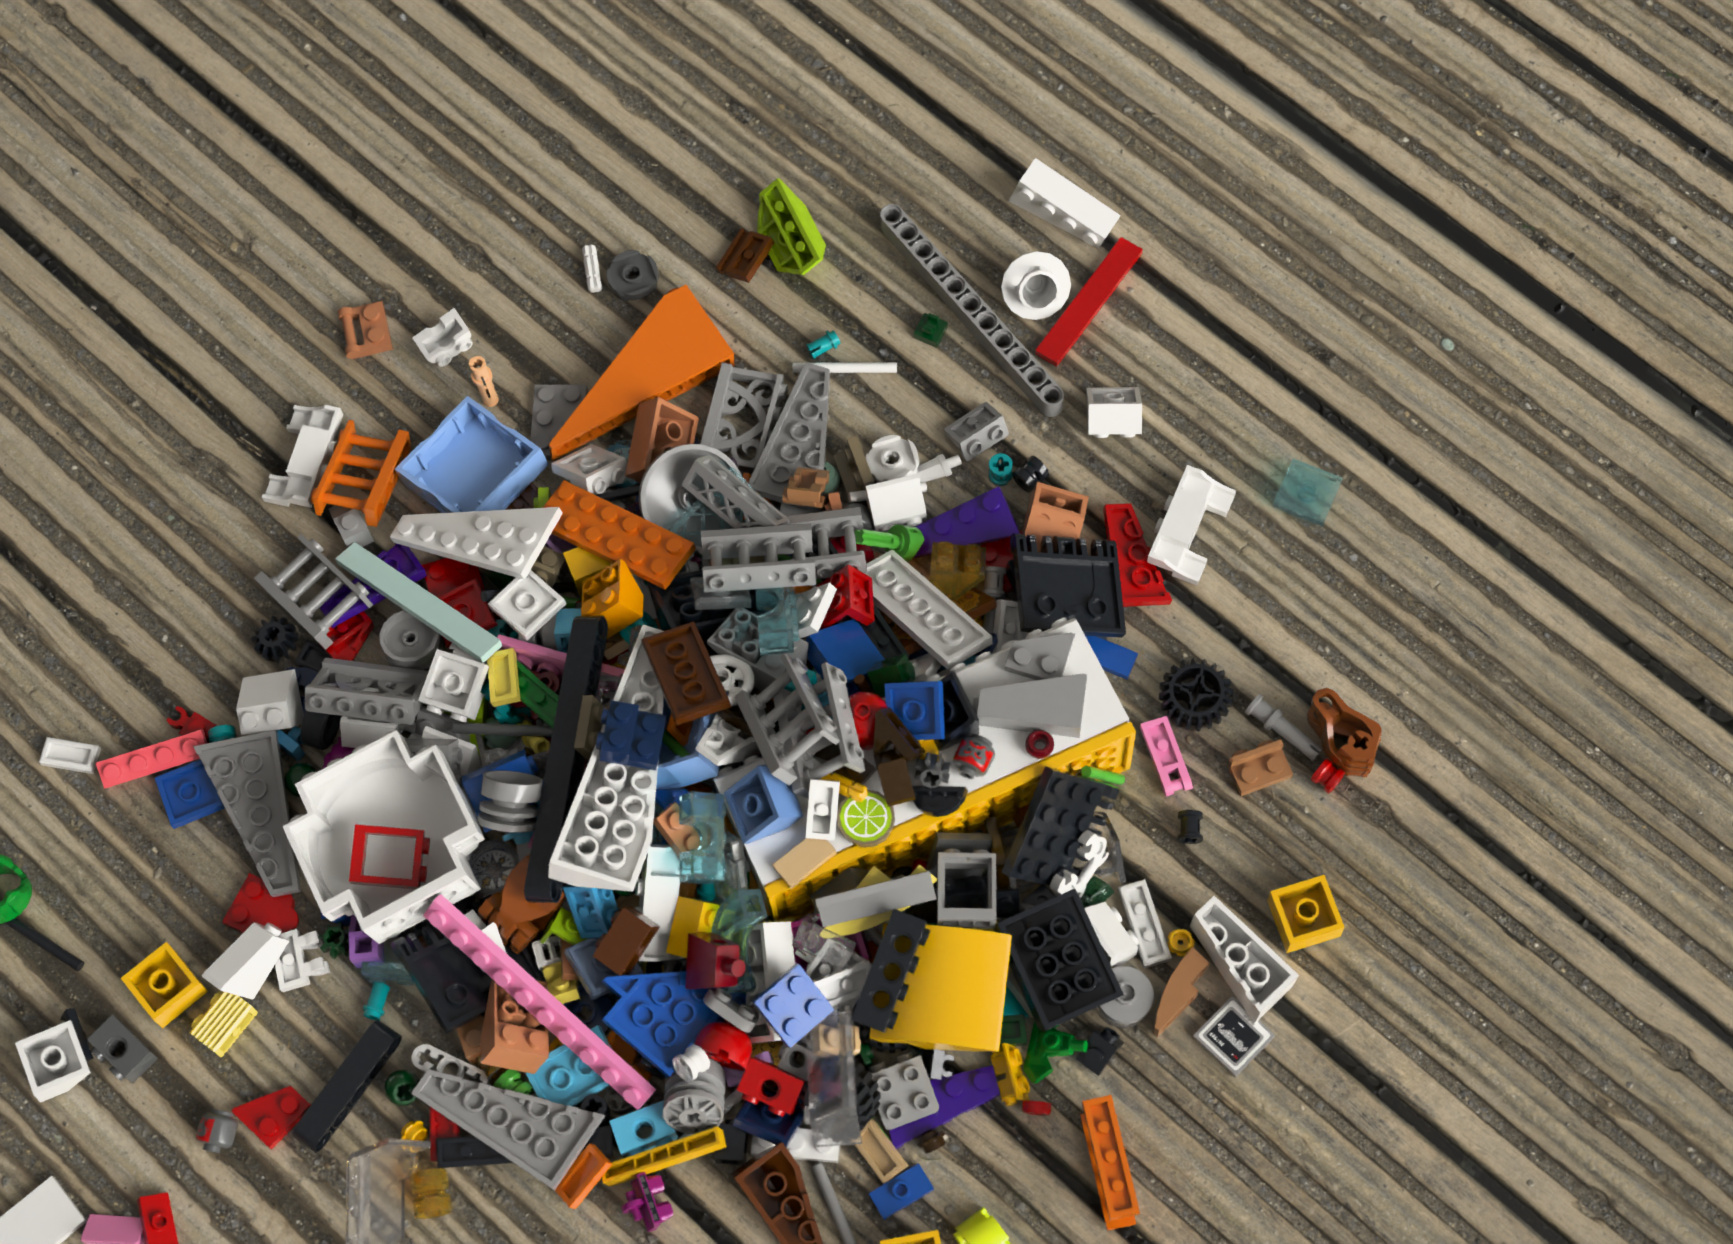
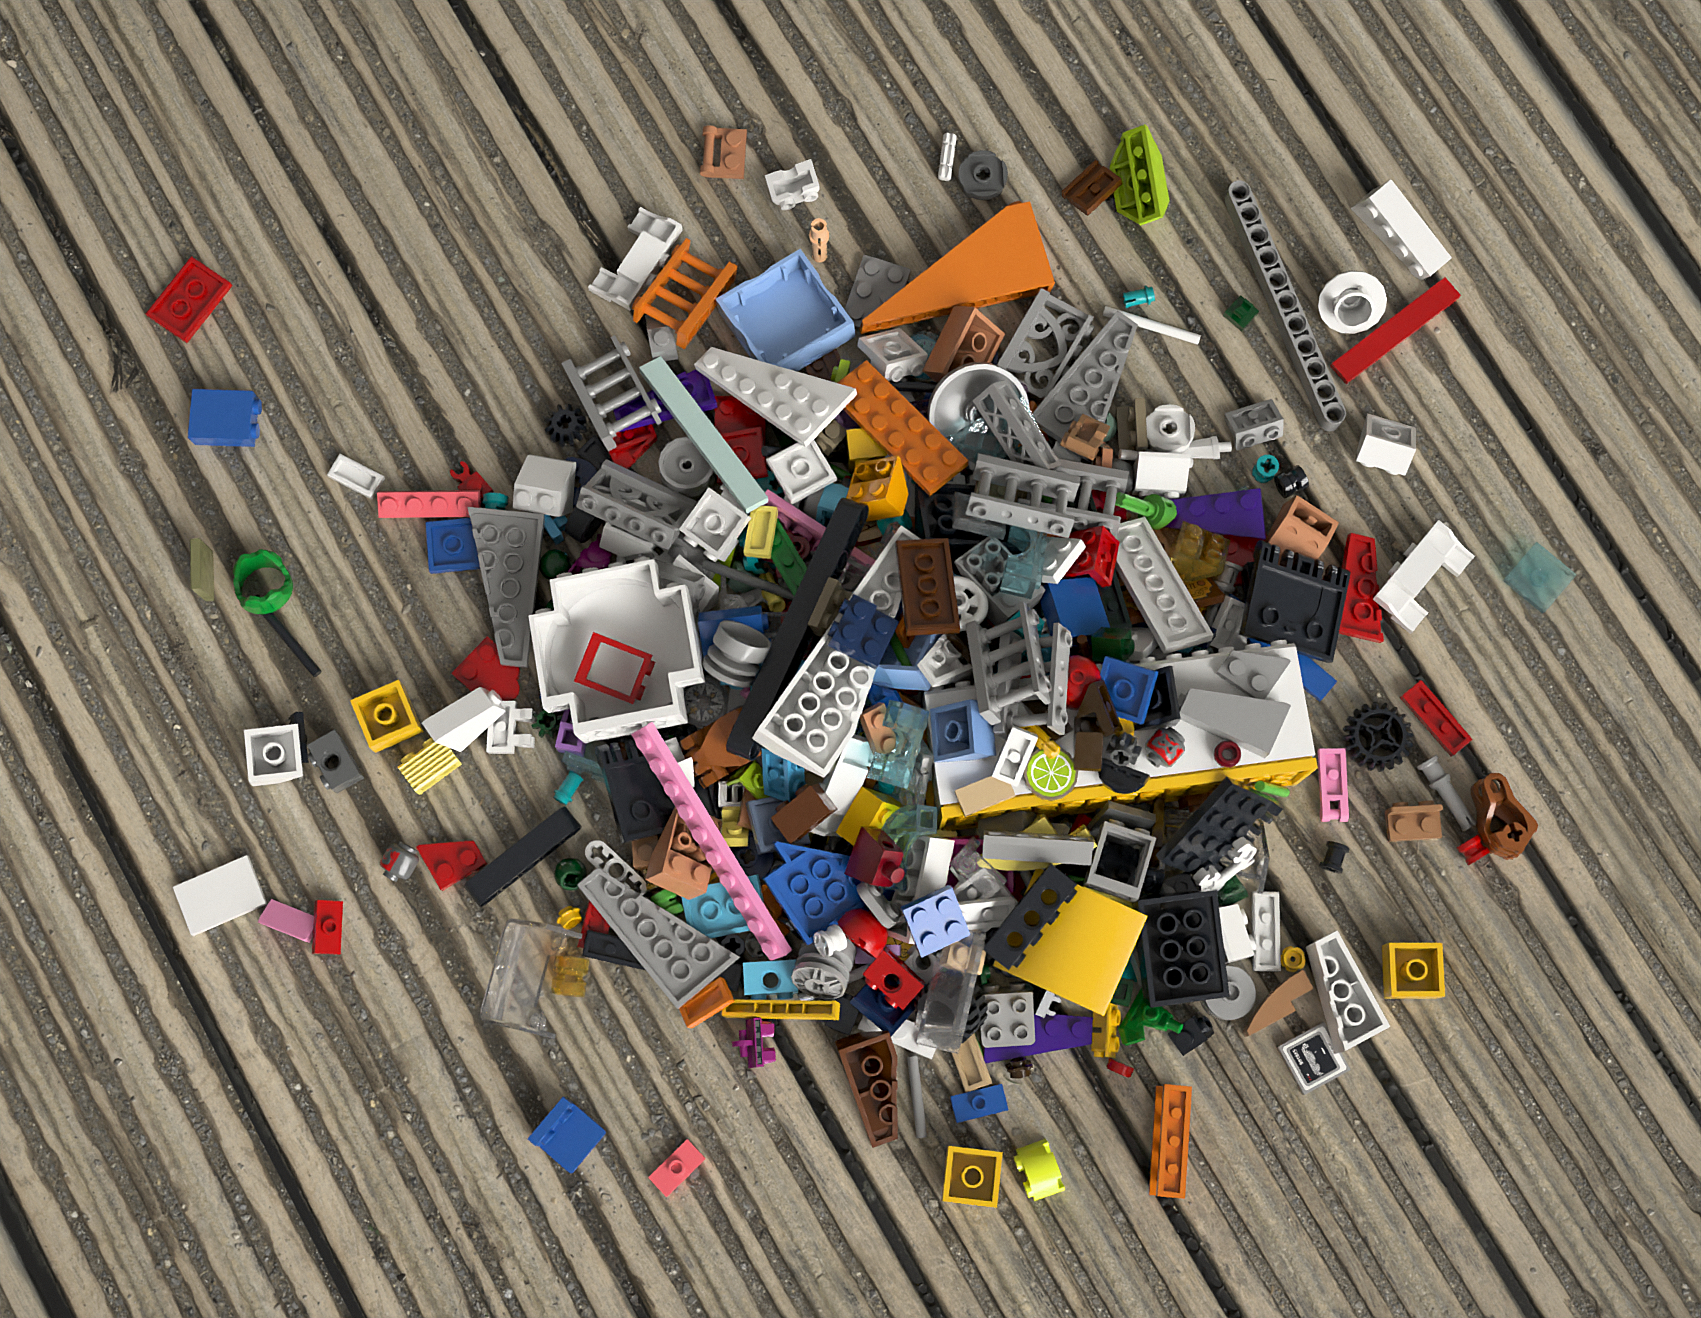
camera: 10 degrees right, 10 degrees up
none -> red plate [1400,680,1473,757]

